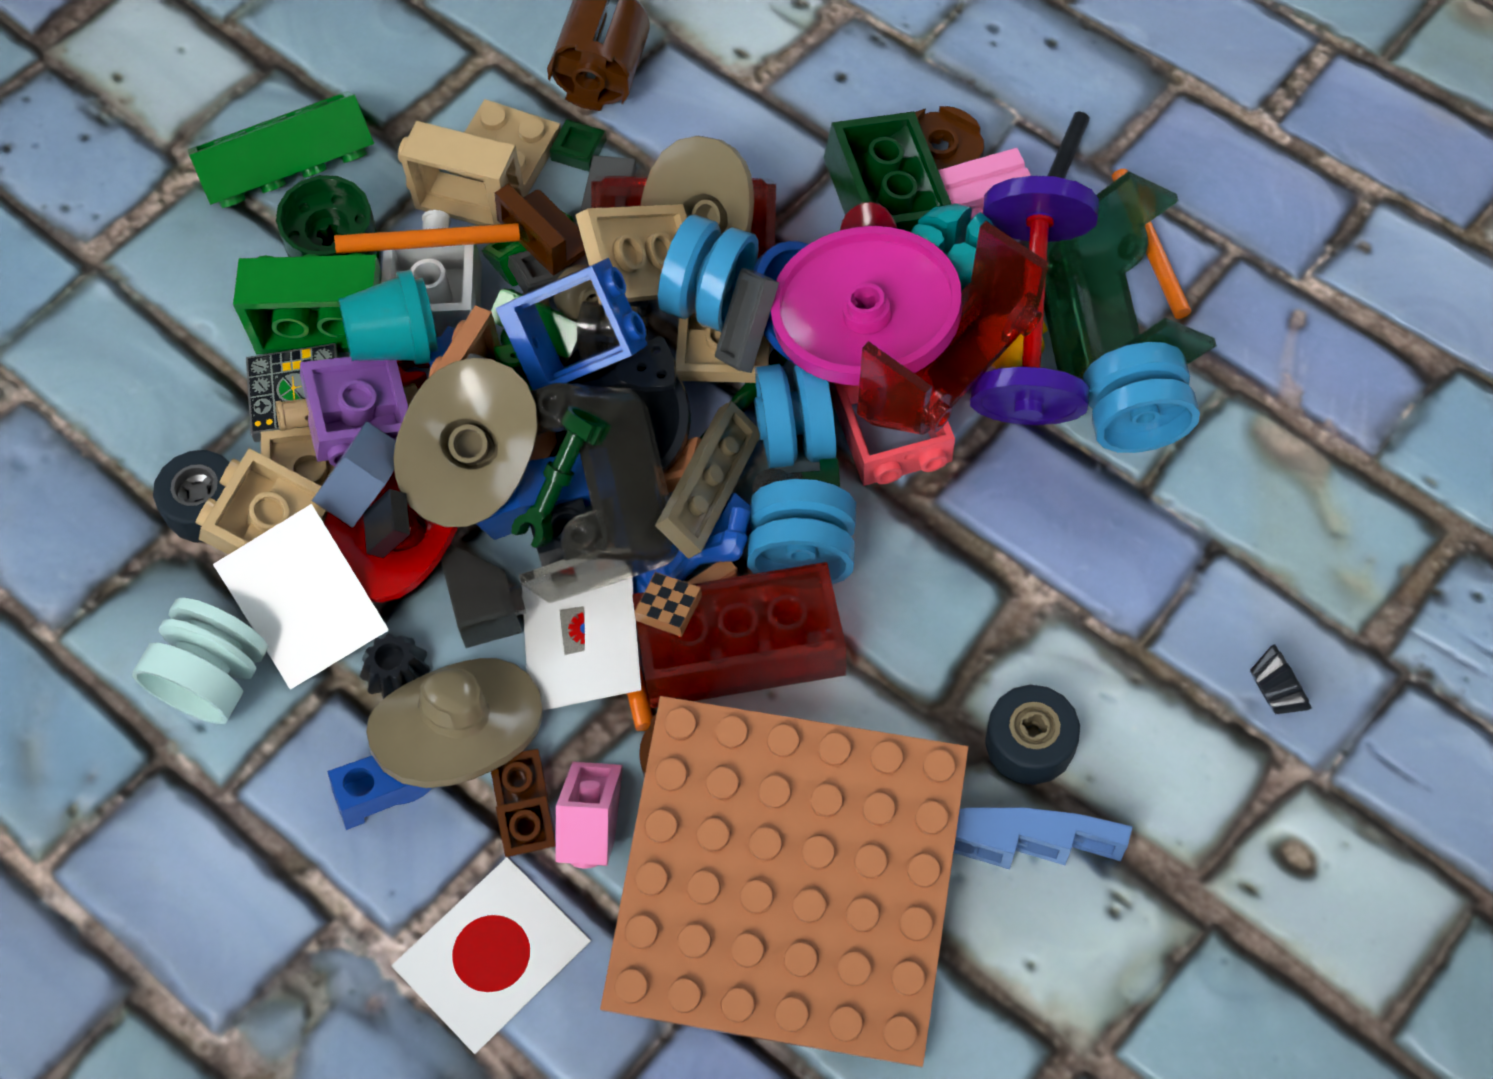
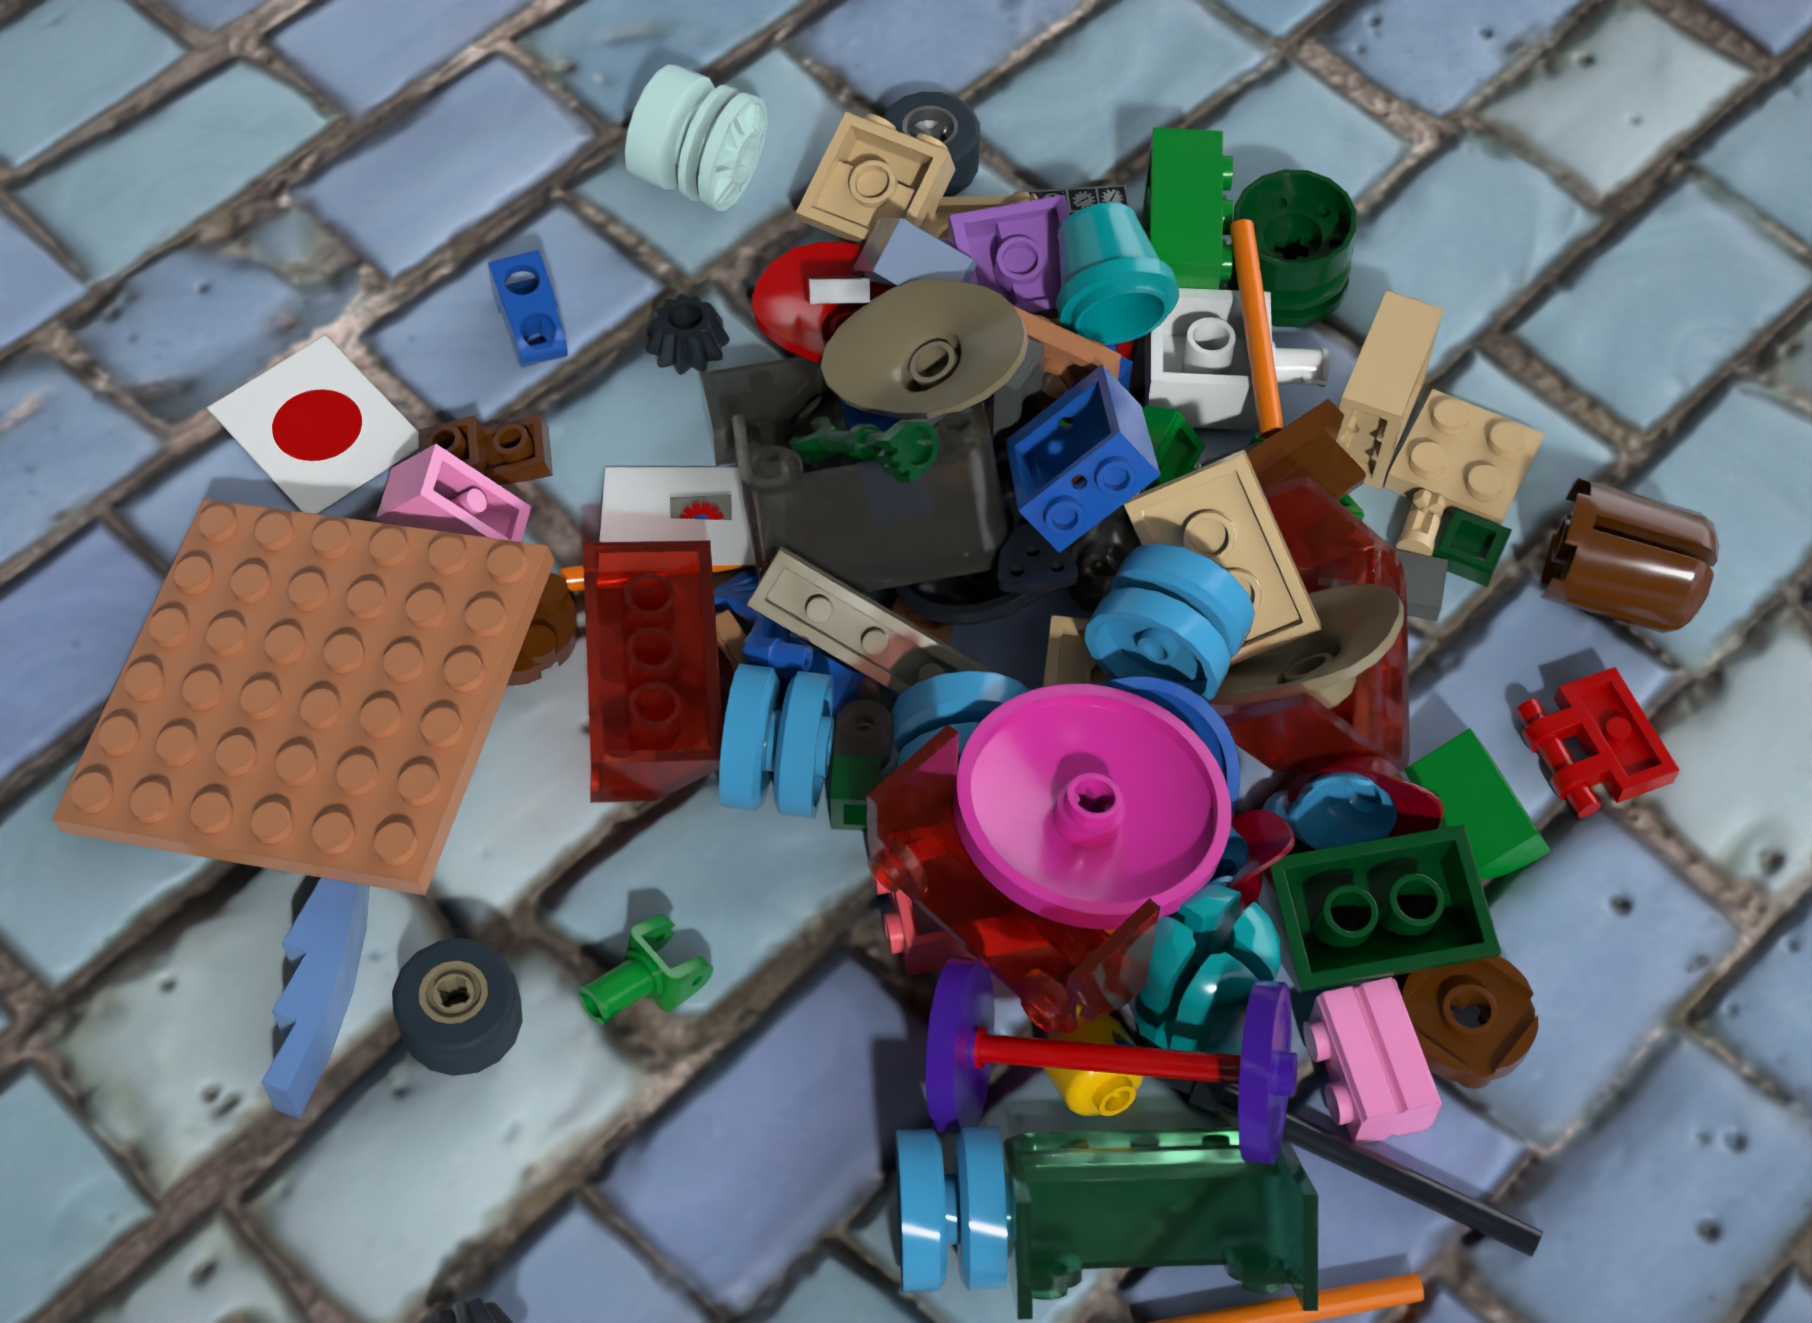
camera: 90 degrees right, 5 degrees down
green slope [188,91,374,208] -> none
white sticker [213,504,389,690] -> none
dark tan hat [366,658,543,788] -> none
medium nougat tile [634,572,702,637] -> none
dark grey tile [715,268,779,373] -> none
none -> green piece [578,914,713,1025]
none -> dark azure hair [1262,756,1444,850]
none -> tan piece [1396,489,1446,556]
none -> green brick [1403,728,1551,880]
none -> red plate [1516,667,1680,818]

